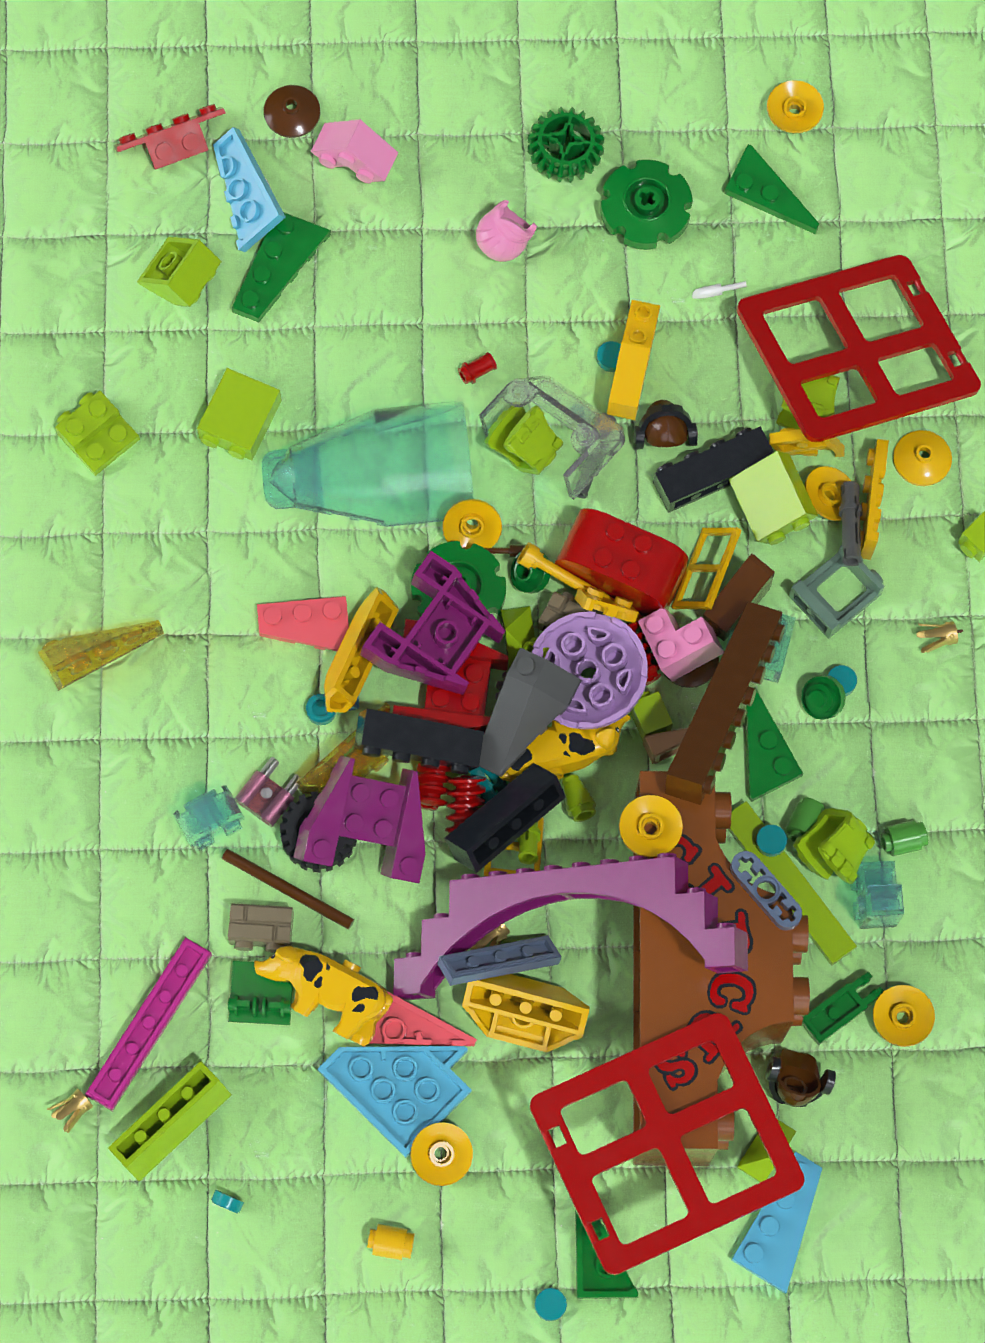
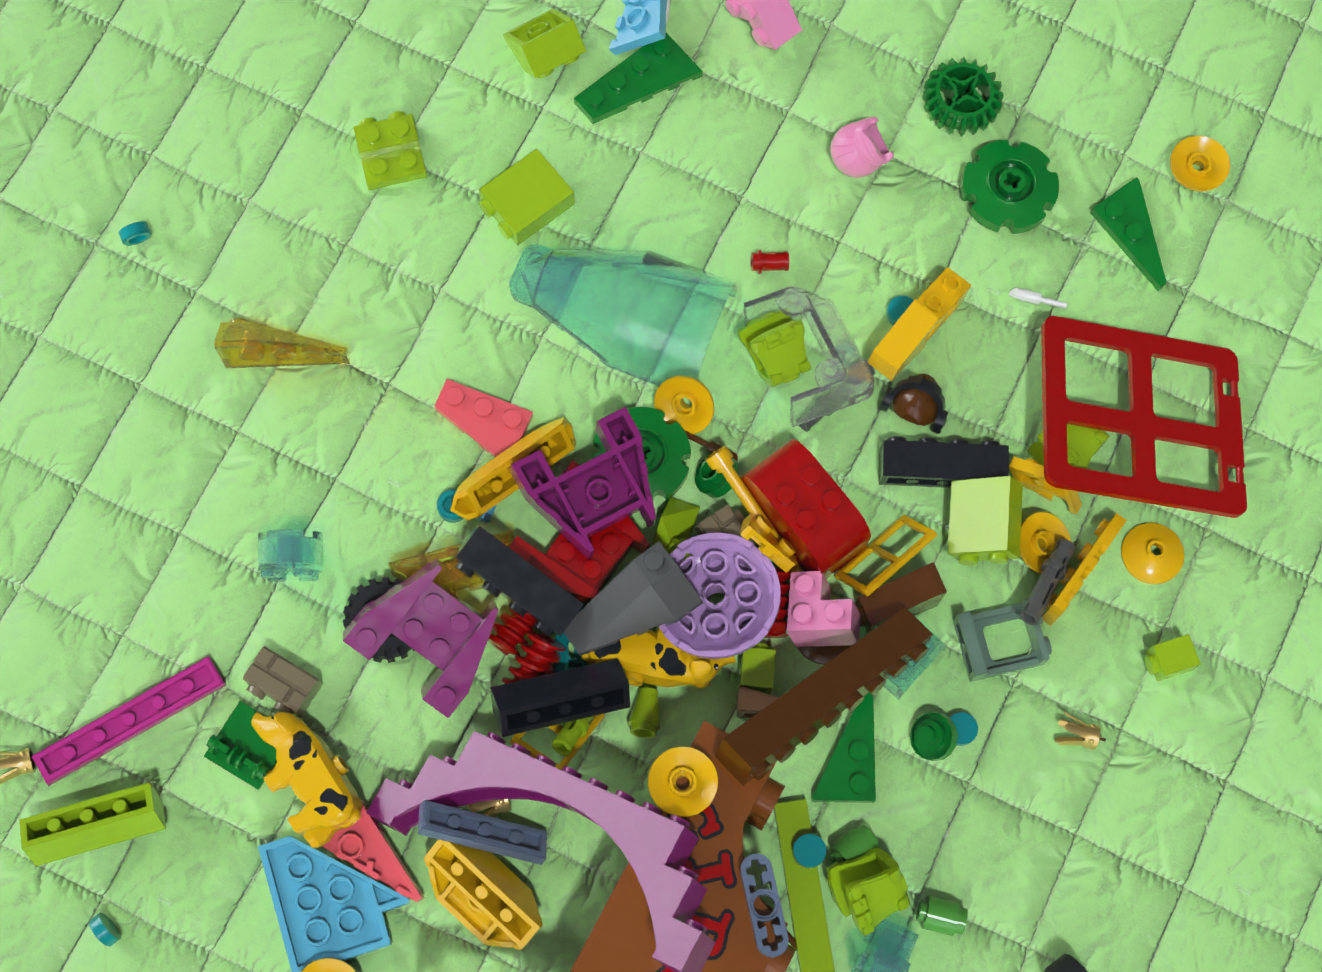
camera: 25 degrees right, 0 degrees up
reddish brown axle [222,849,355,930] -> none
clear pink piece [234,757,303,827] -> none

